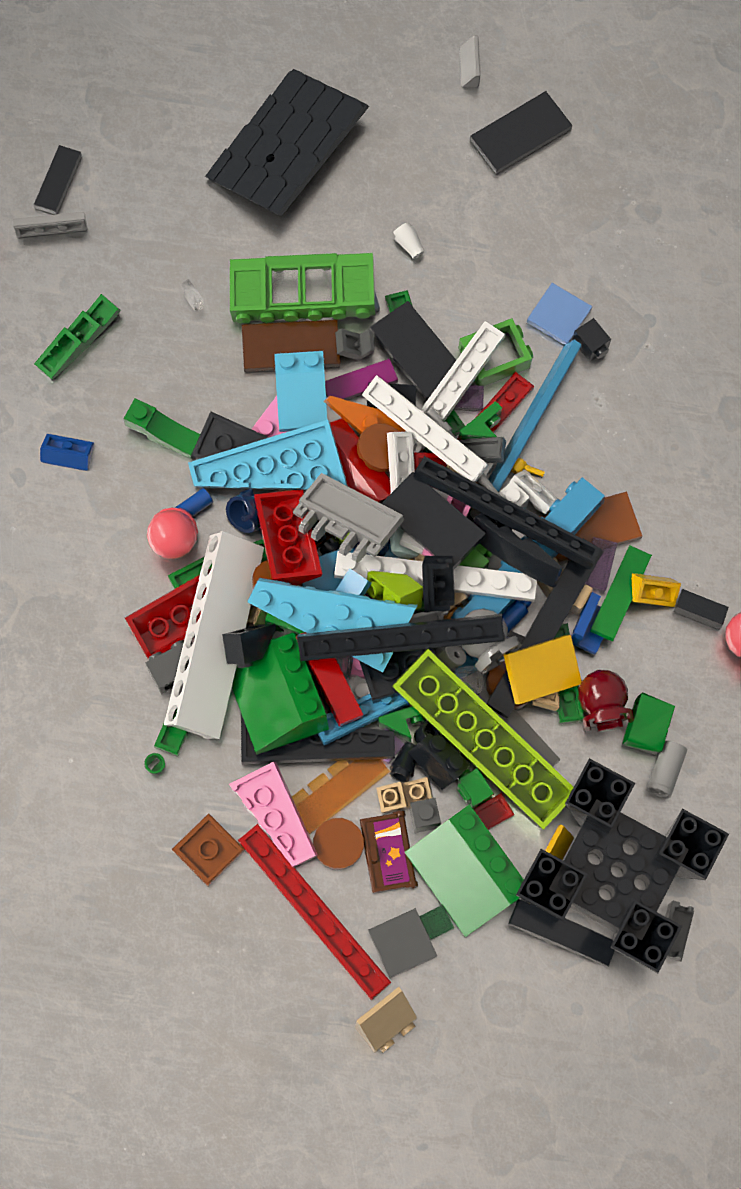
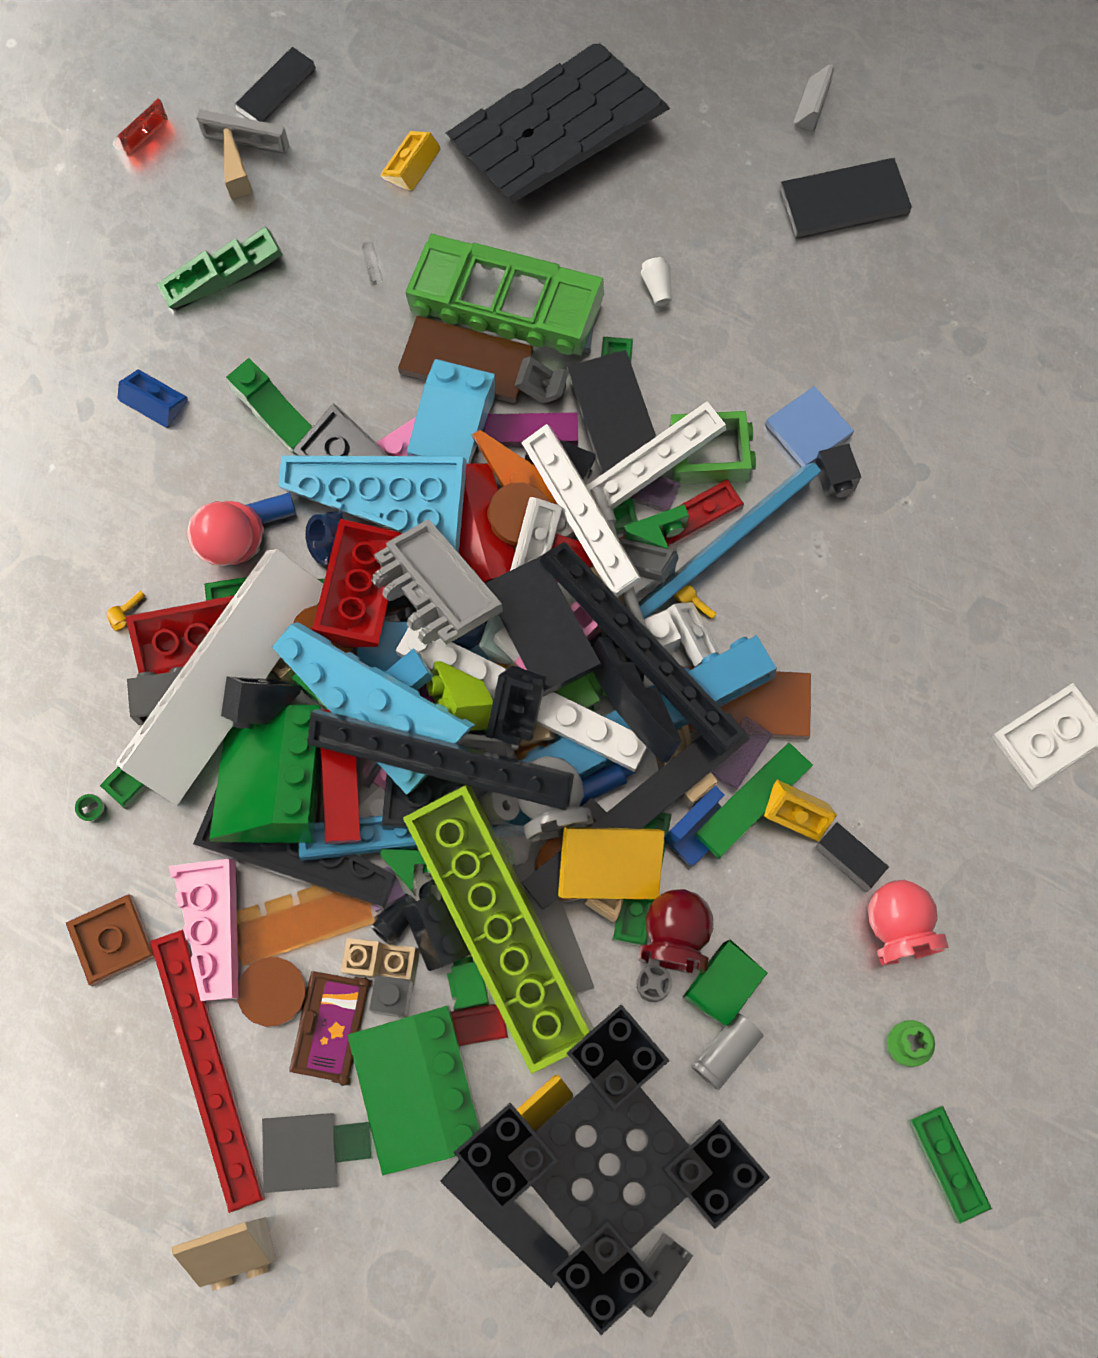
camera: 25 degrees right, 0 degrees up
none -> yellow hand [107,591,145,631]
none -> tan slope [224,128,253,199]
none -> yellow slope [381,131,440,191]
none -> flat silver wheel [636,965,672,1003]

